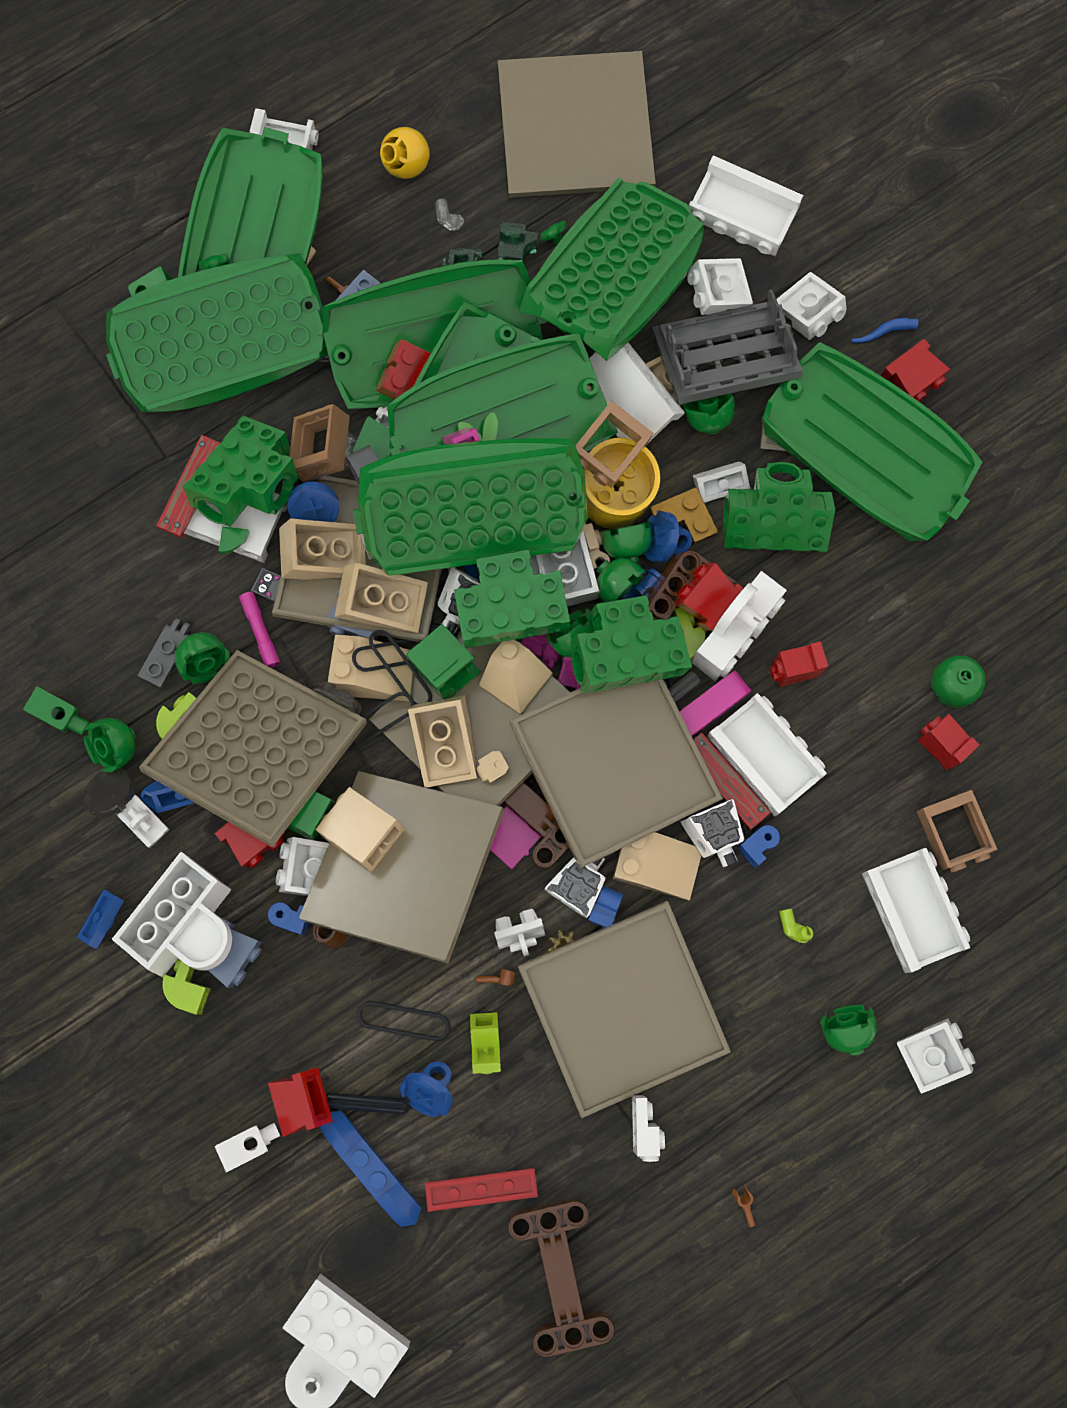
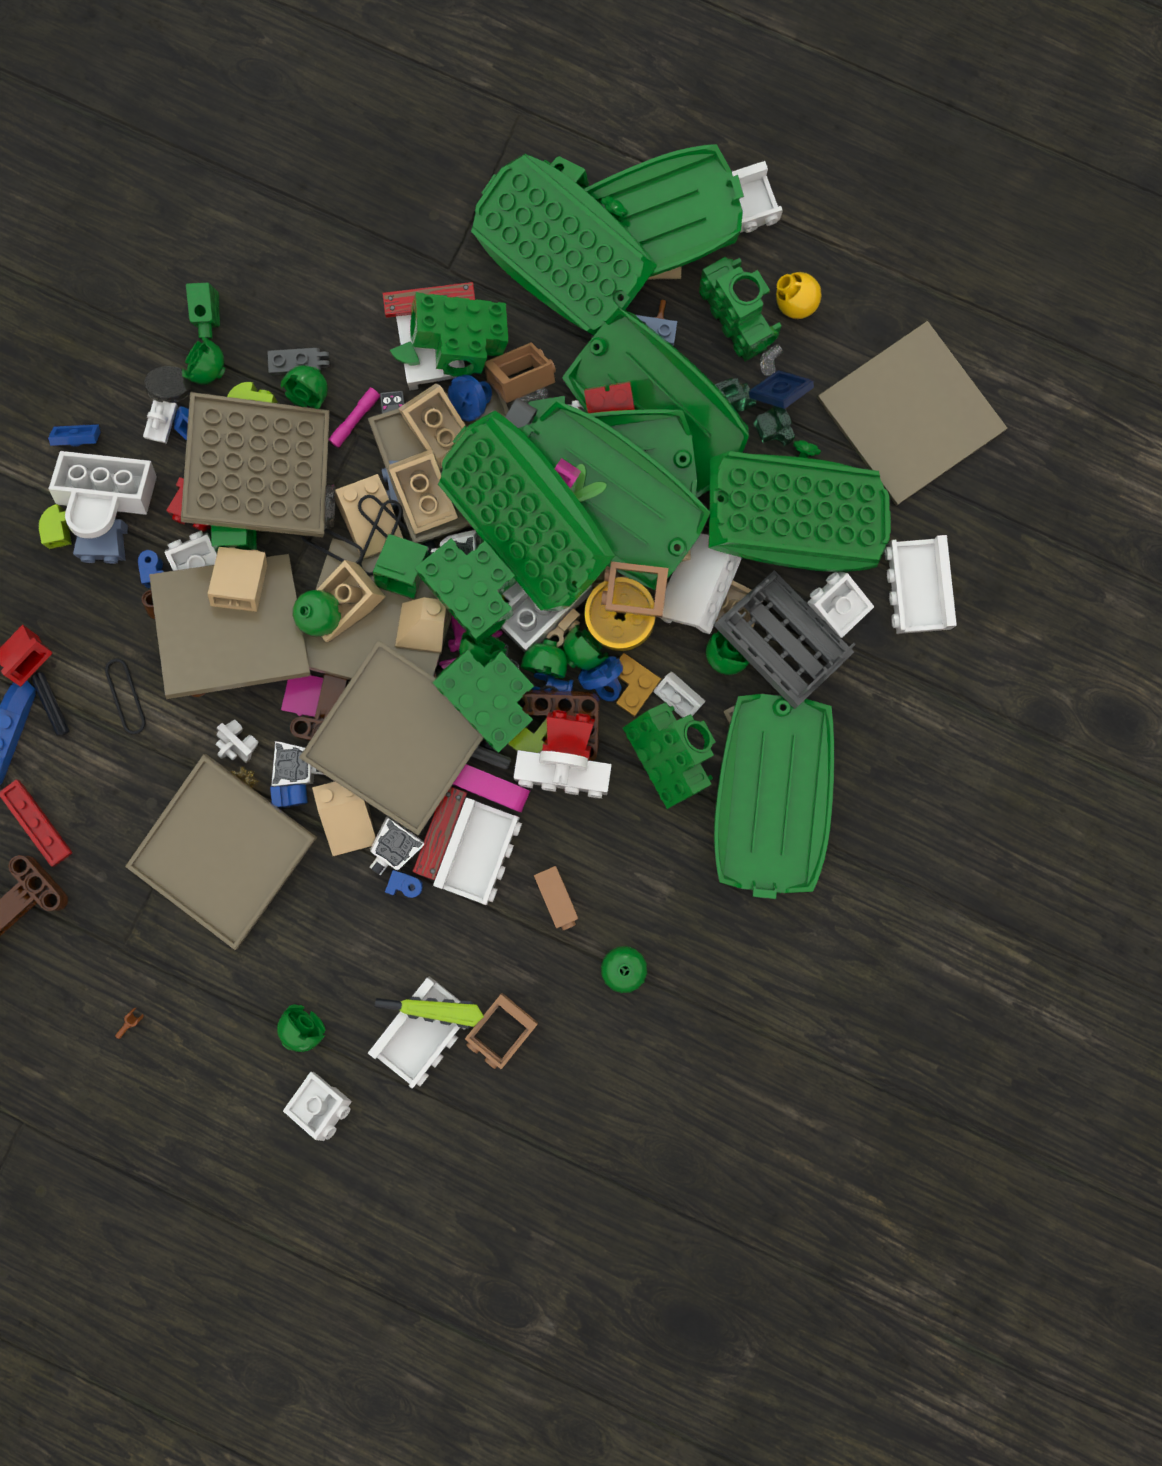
camera: 65 degrees right, 5 degrees up
blue tile [400,1062,453,1117] -> none
lime brick [470,1012,501,1074] -> none
tan piece [476,751,509,783] -> none
dark orange hand [476,969,516,986] -> none
white plate [632,1095,665,1162] -> none
red hips [770,641,828,688] -> none
white plate [776,272,846,340] -> none
lime arm [779,909,813,943] -> none
blue animal [851,317,918,343] -> none
red hips [881,339,950,402] -> none
red hips [917,714,979,771] -> none
none -> green cylinder [292,590,341,637]
none -> lime sword [375,996,484,1029]
none -> medium nougat window [534,866,578,930]
none -> green piece [699,257,781,362]
none -> dark blue tile [749,370,814,409]

